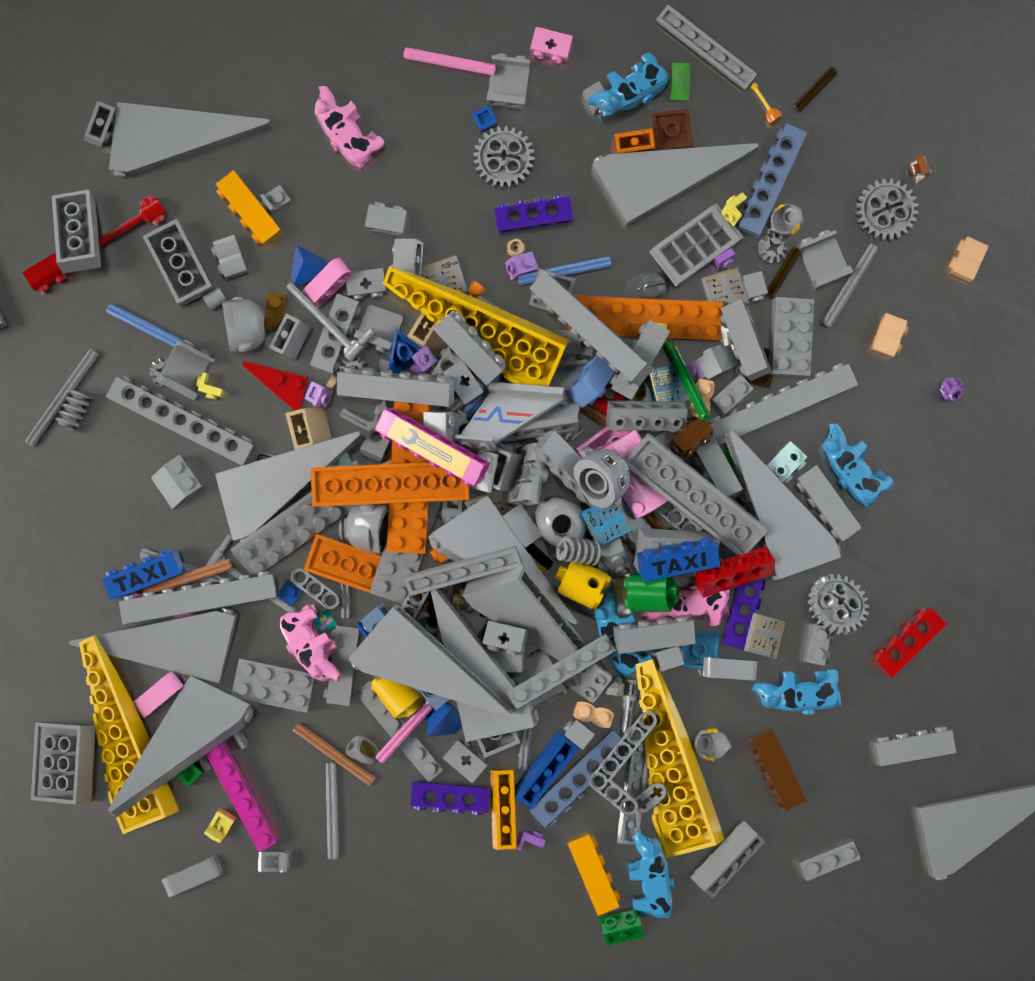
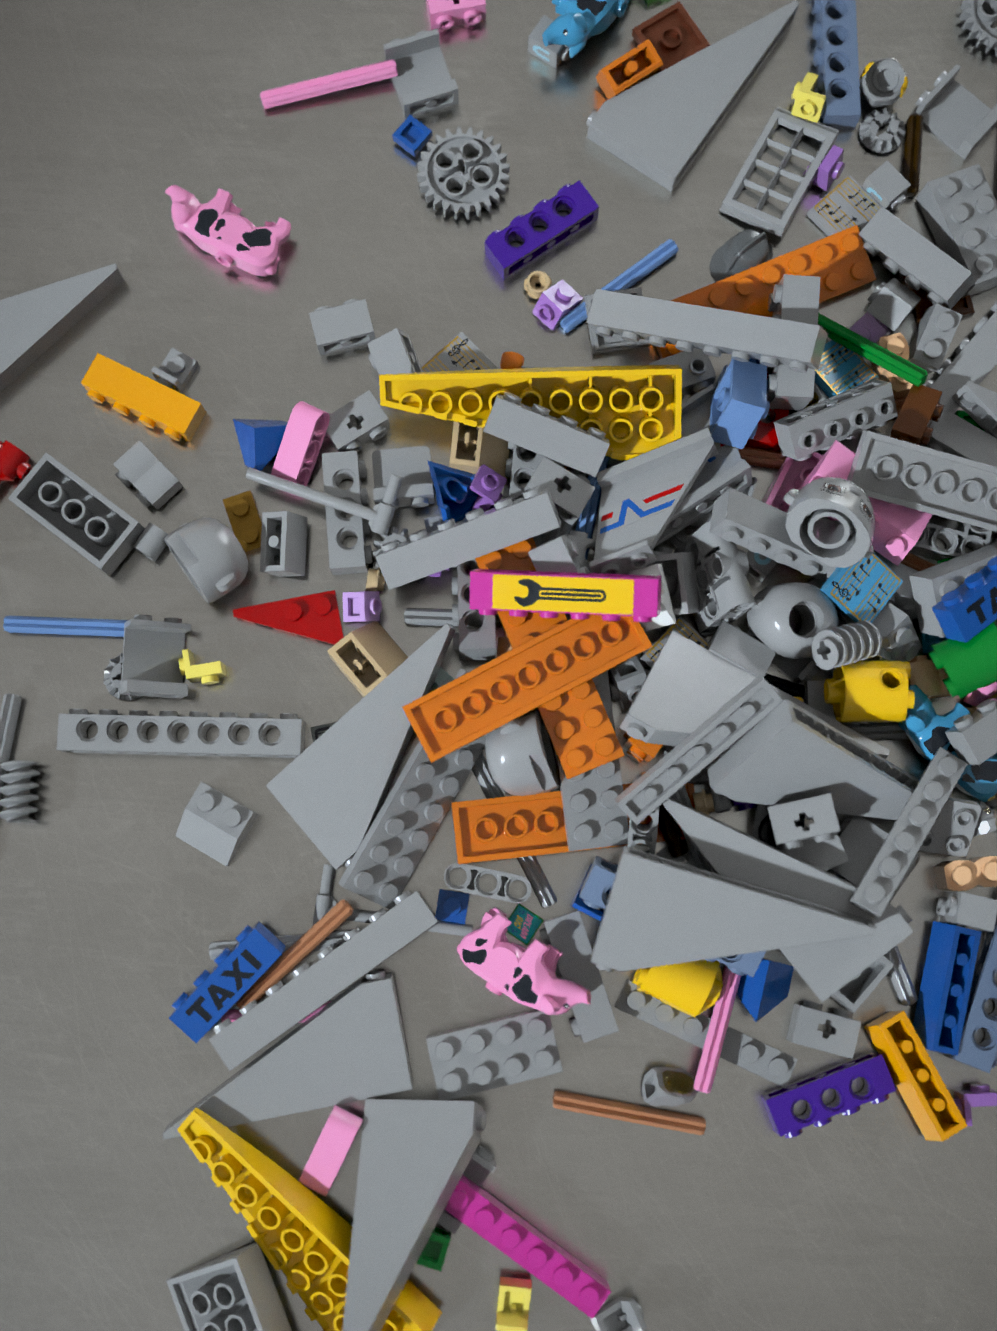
camera: 25 degrees left, 5 degrees down
light grey axle [326,762,338,859] -> none

